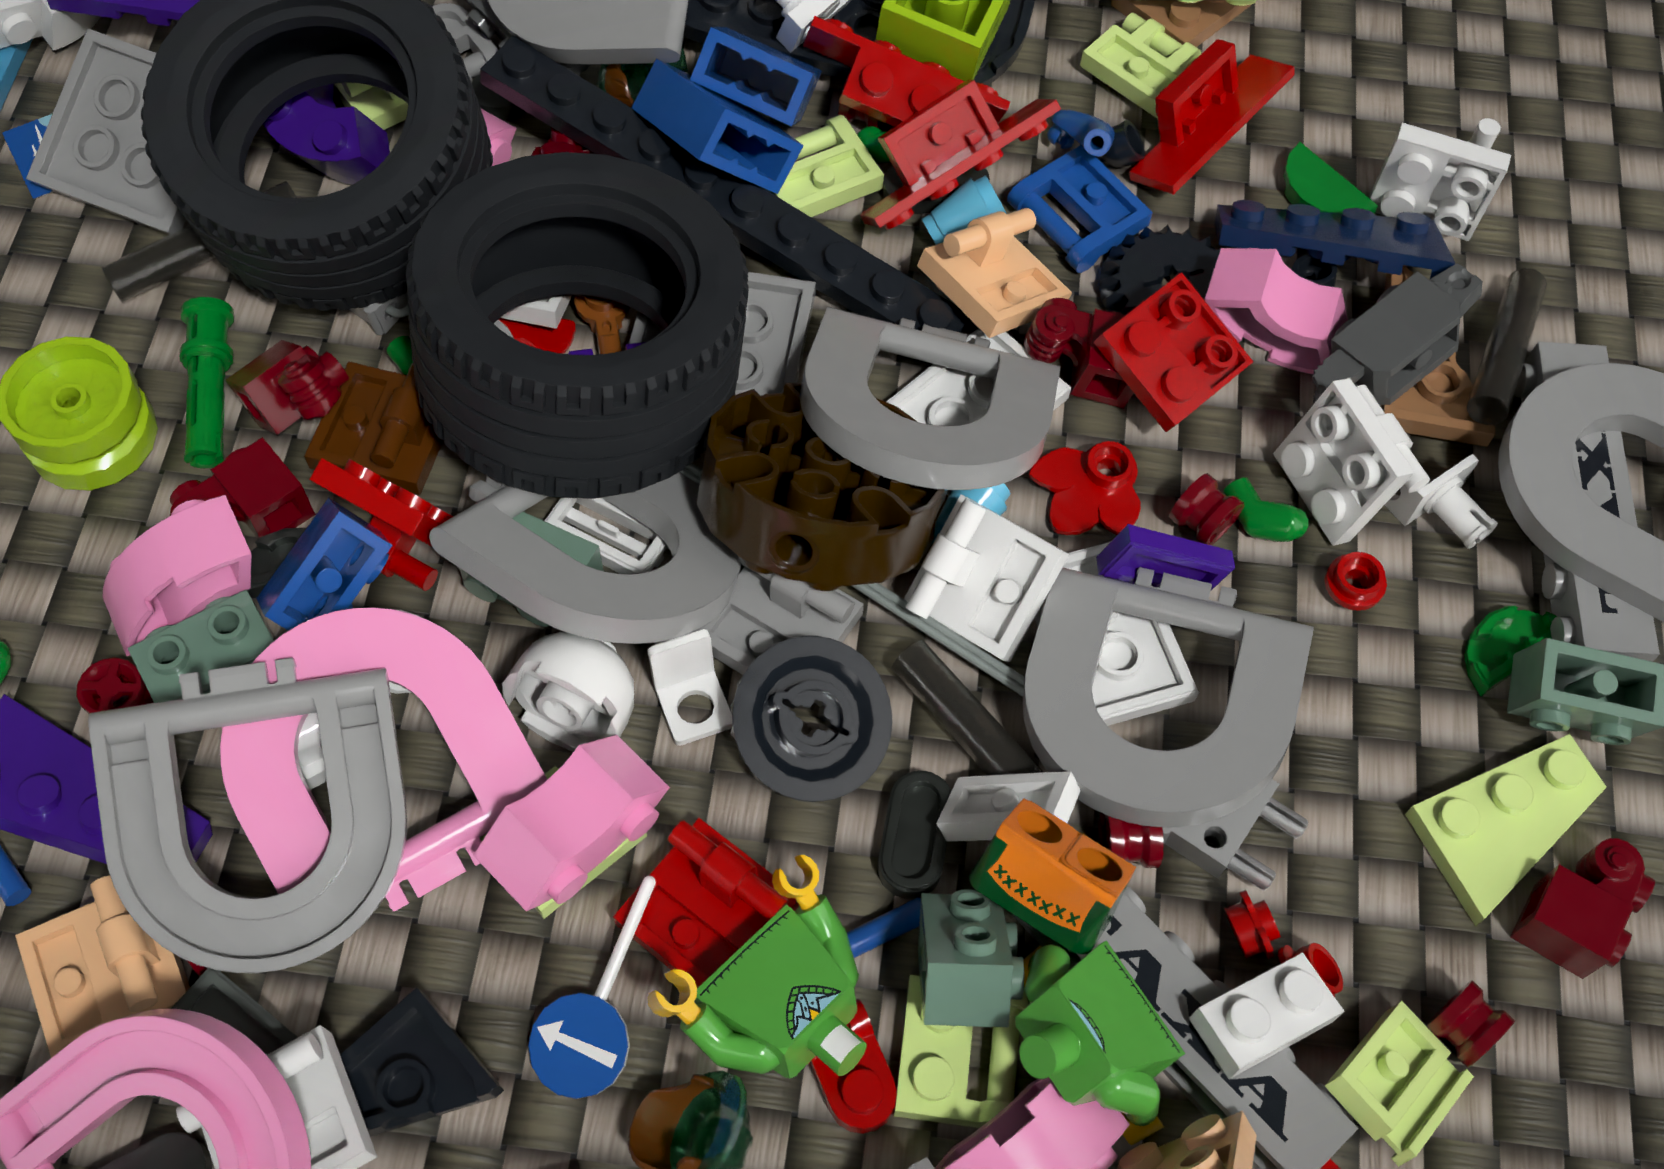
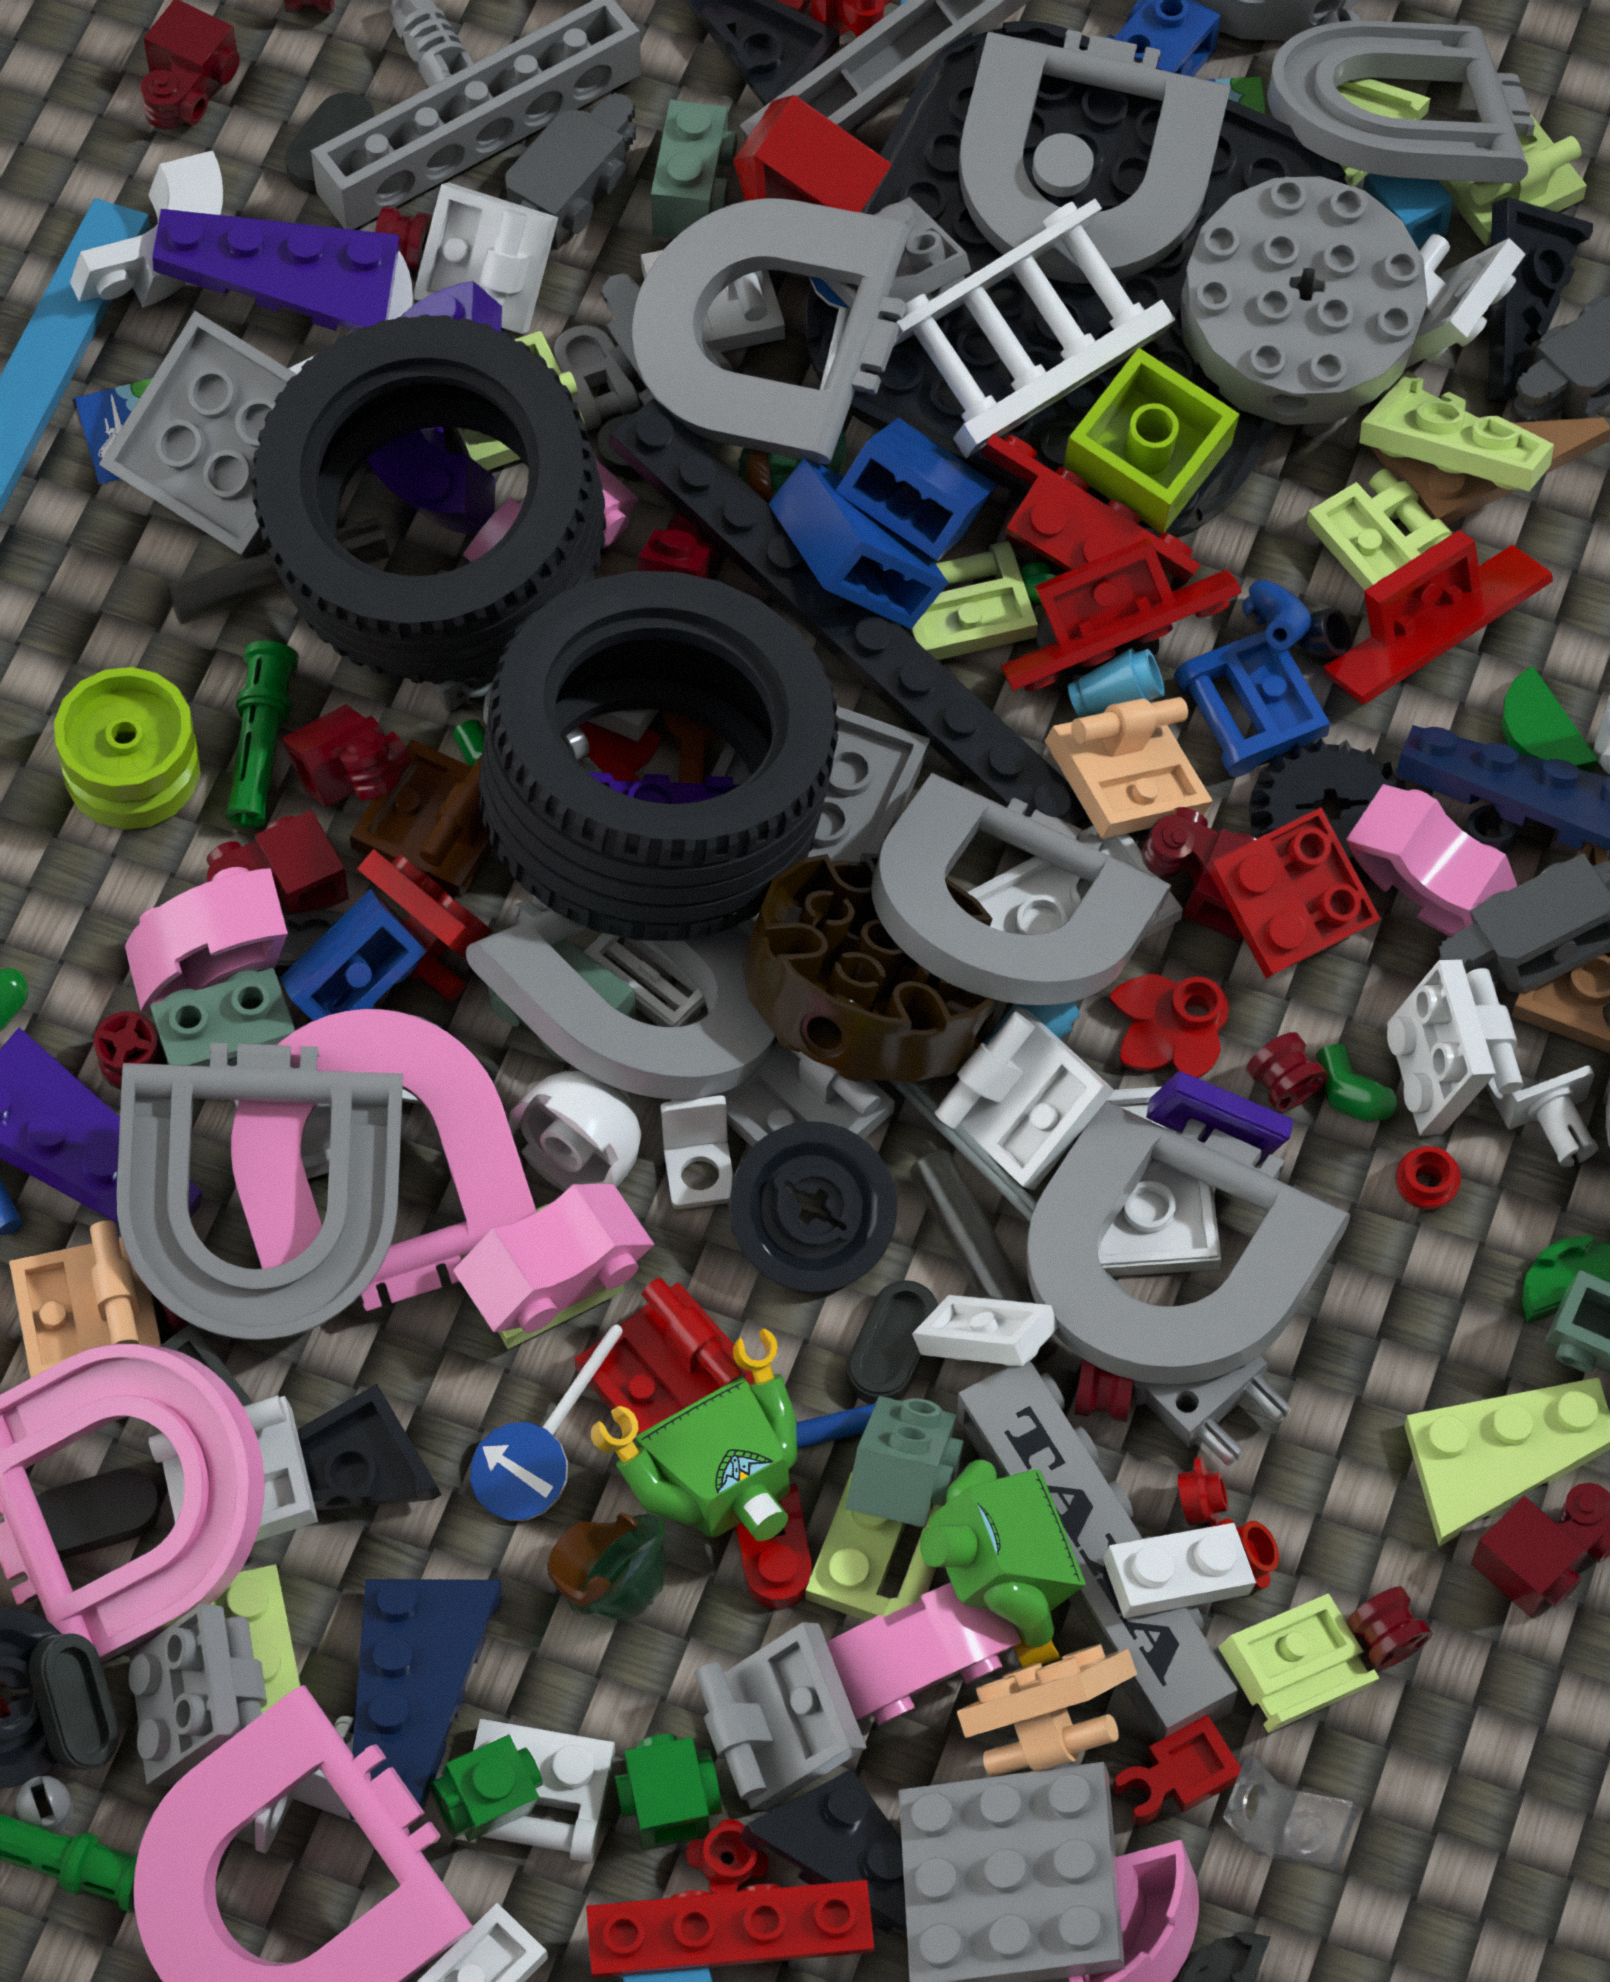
camera: 15 degrees right, 0 degrees up
orange piece [969,798,1136,954] -> none

